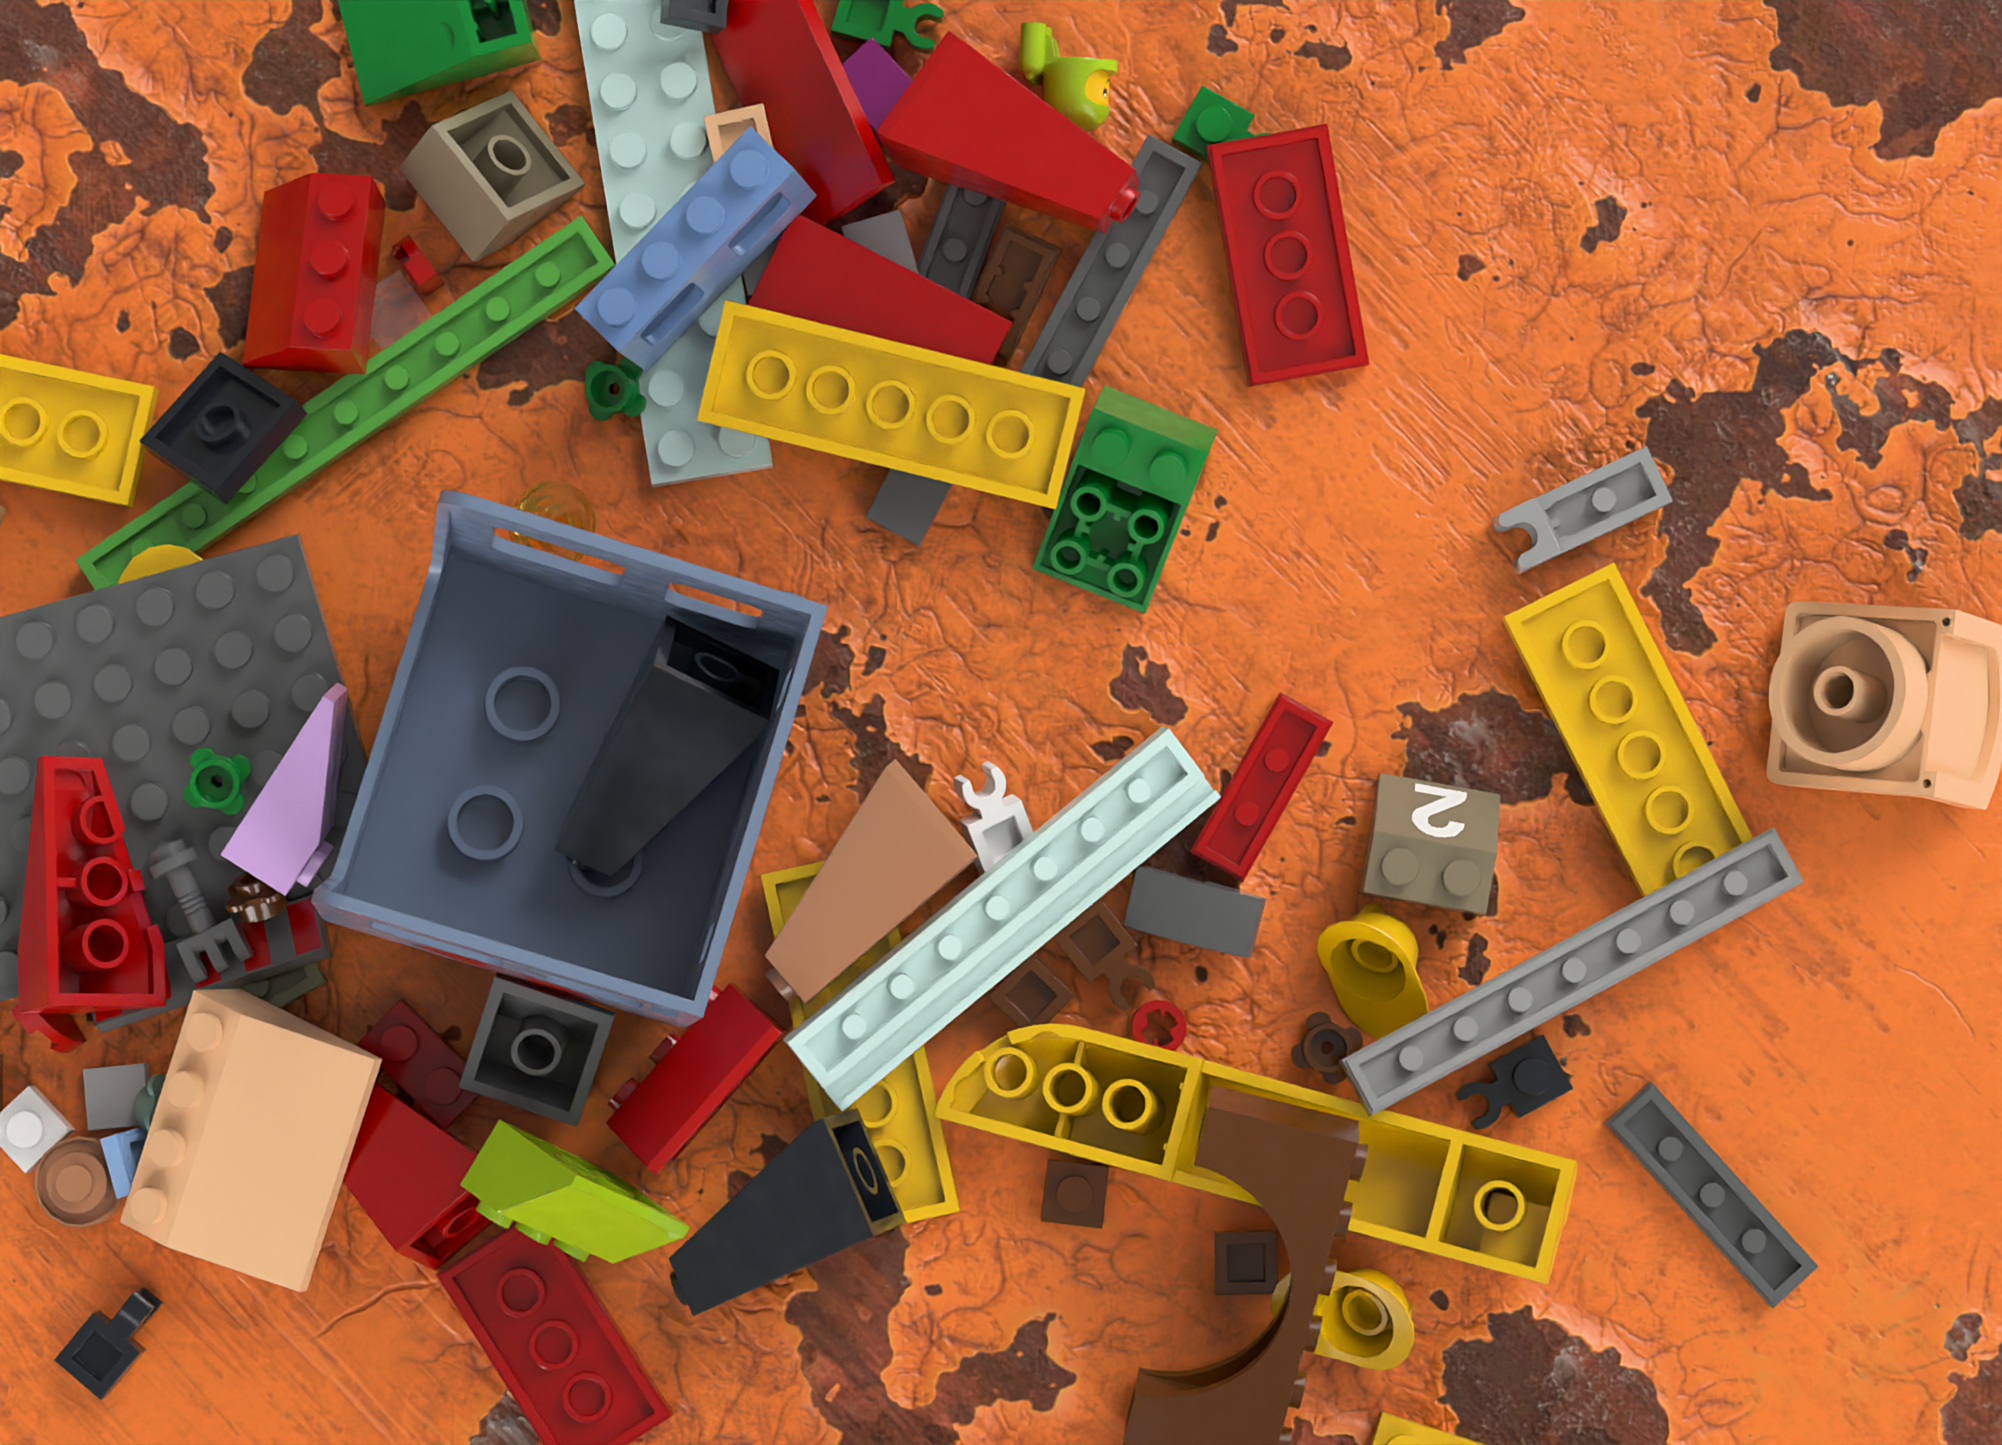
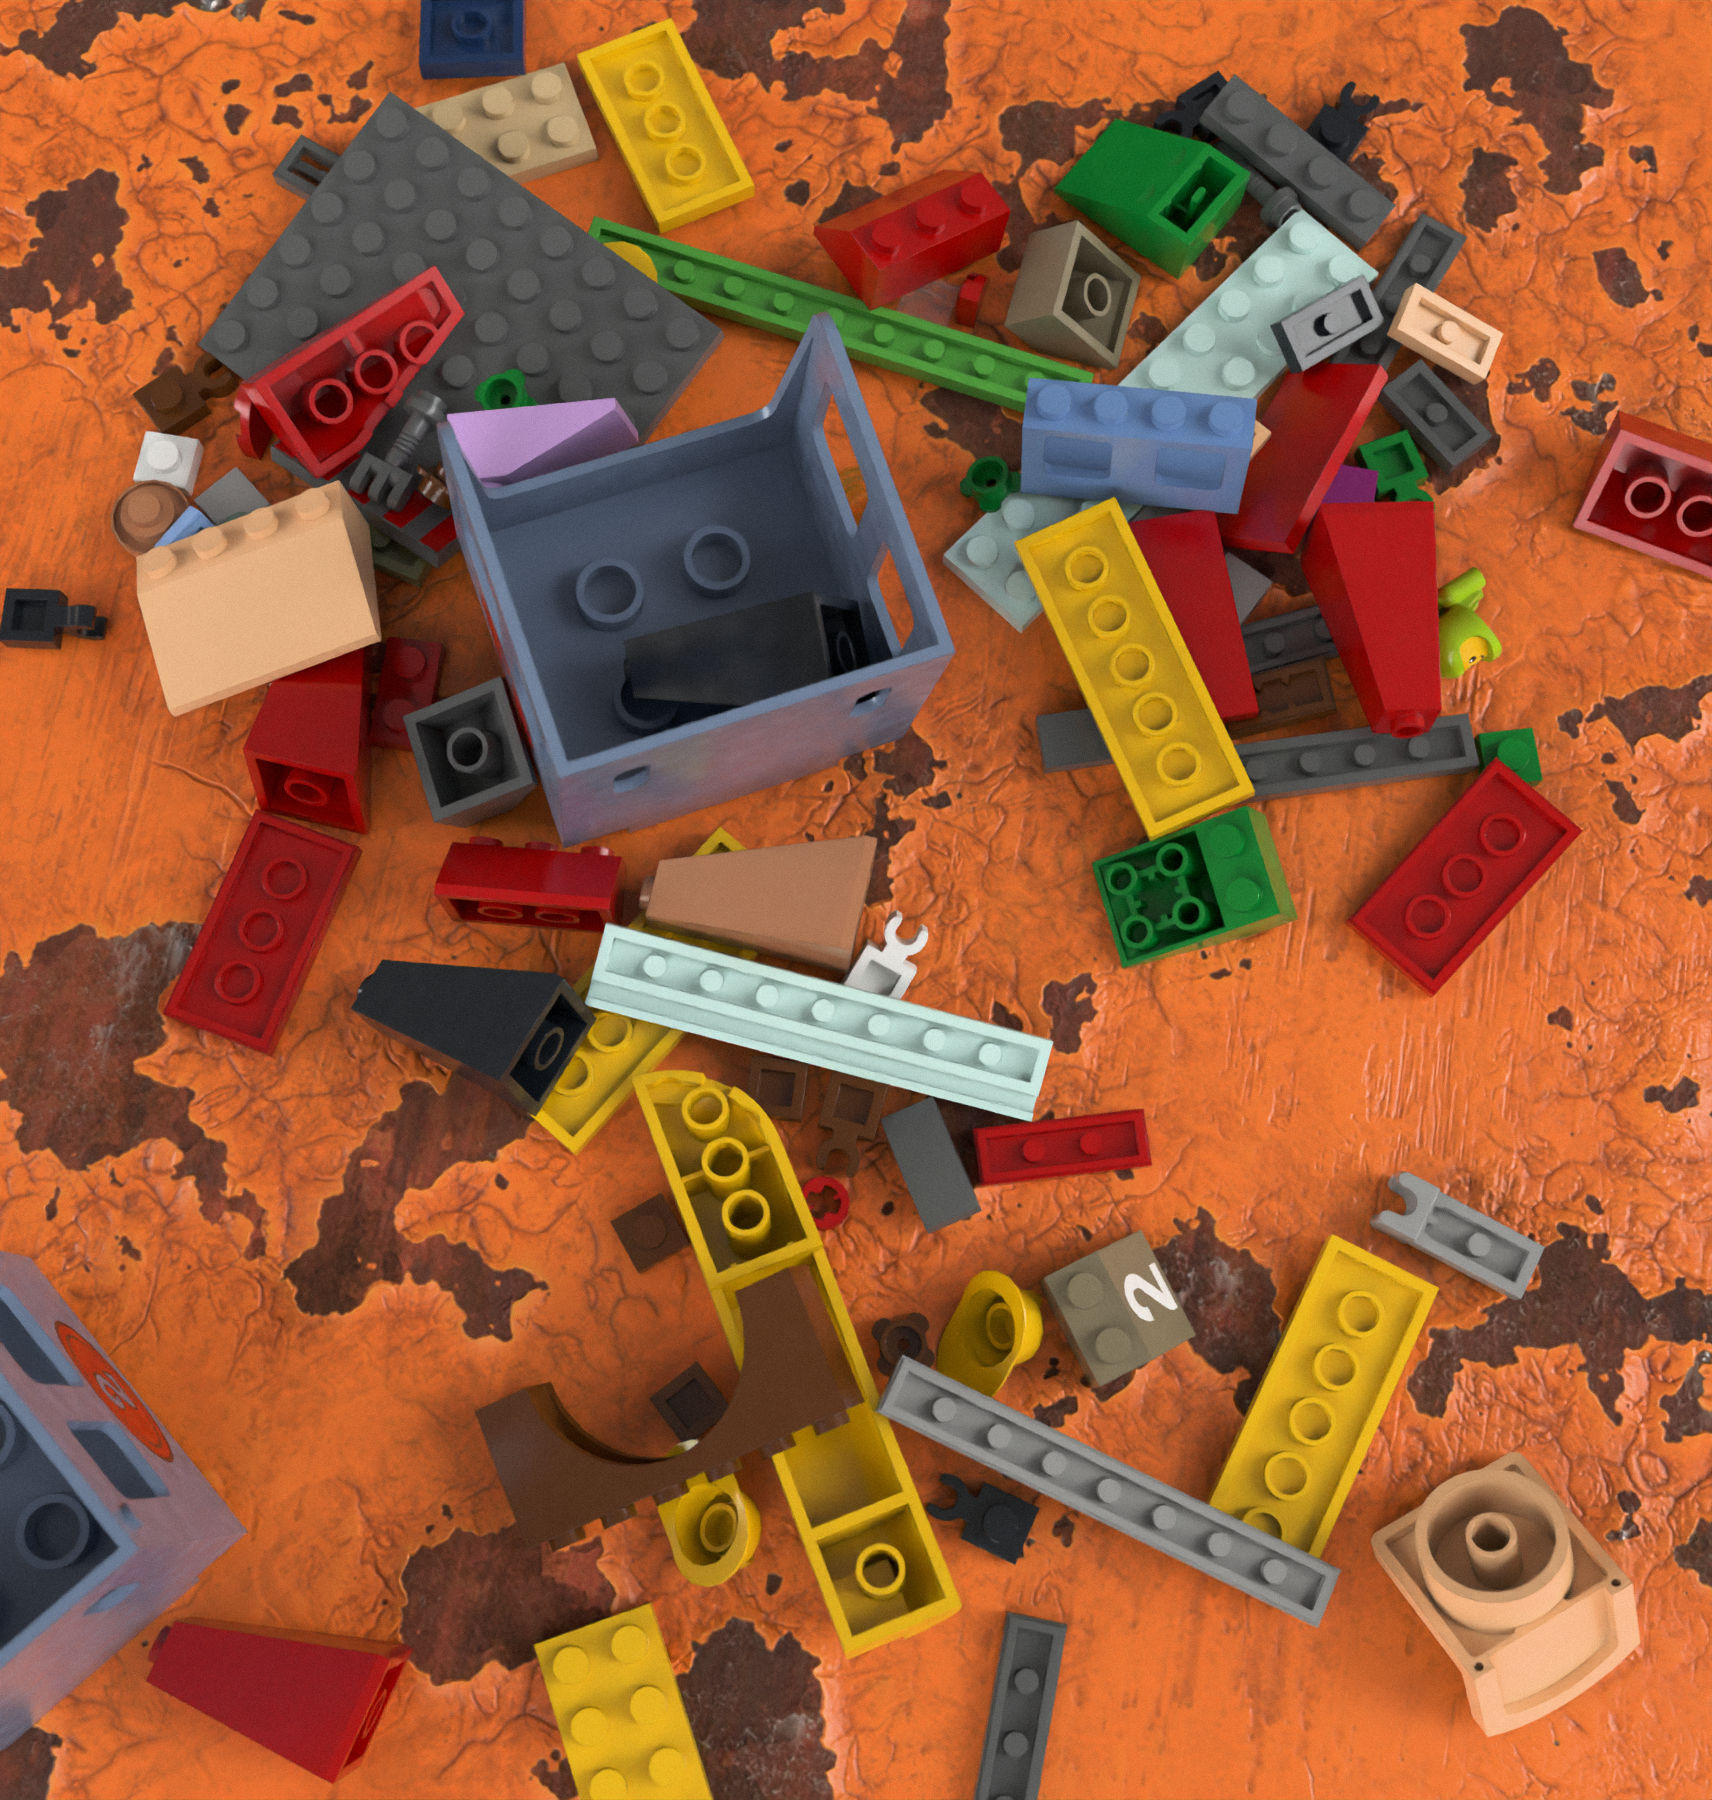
camera: 45 degrees right, 10 degrees down
black plate [139,352,308,504] -> none
lime slope [460,1119,690,1264] -> none

